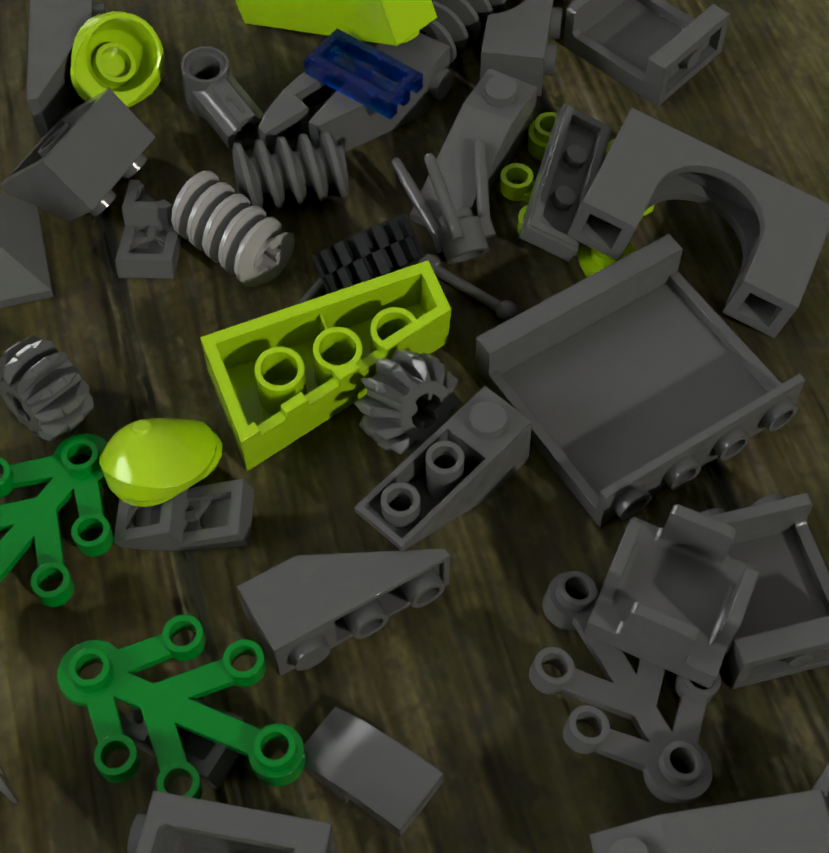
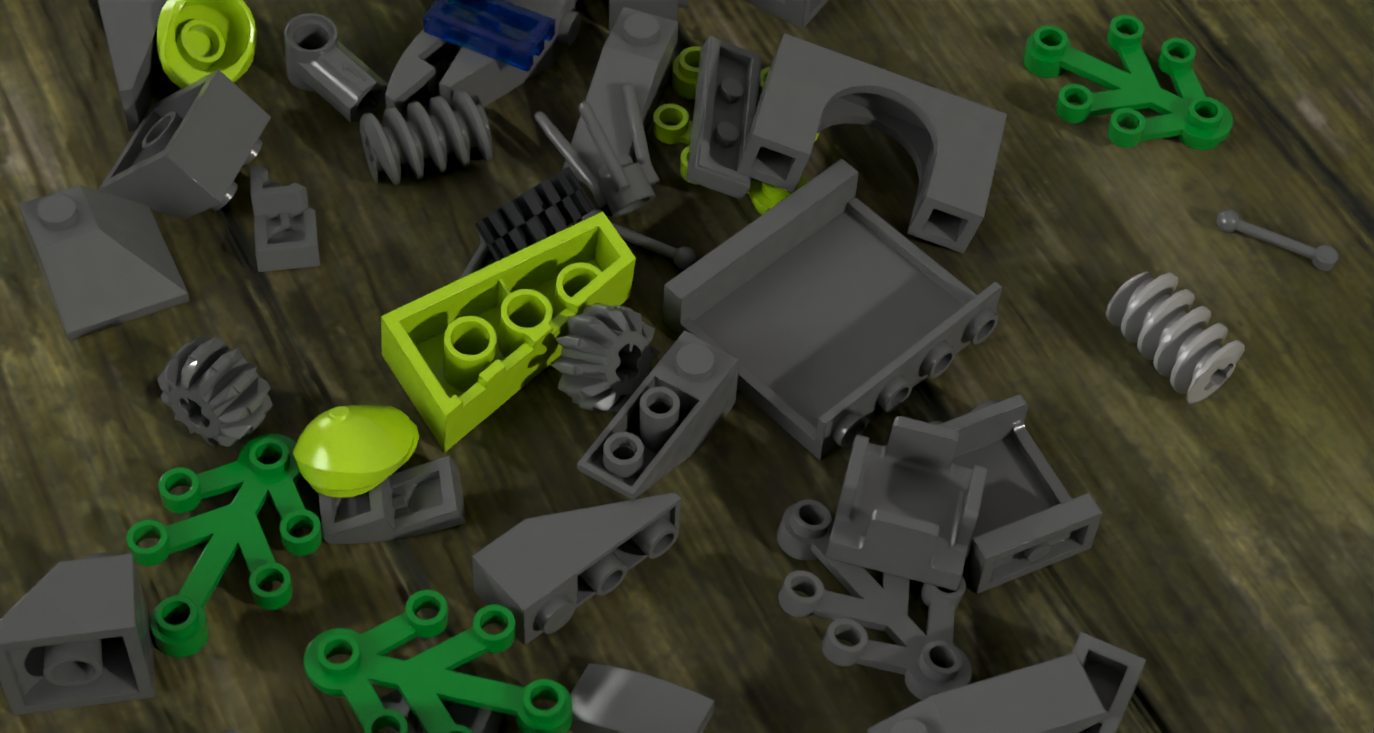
camera: 15 degrees left, 5 degrees down
light grey piece [171,171,295,288] -> none

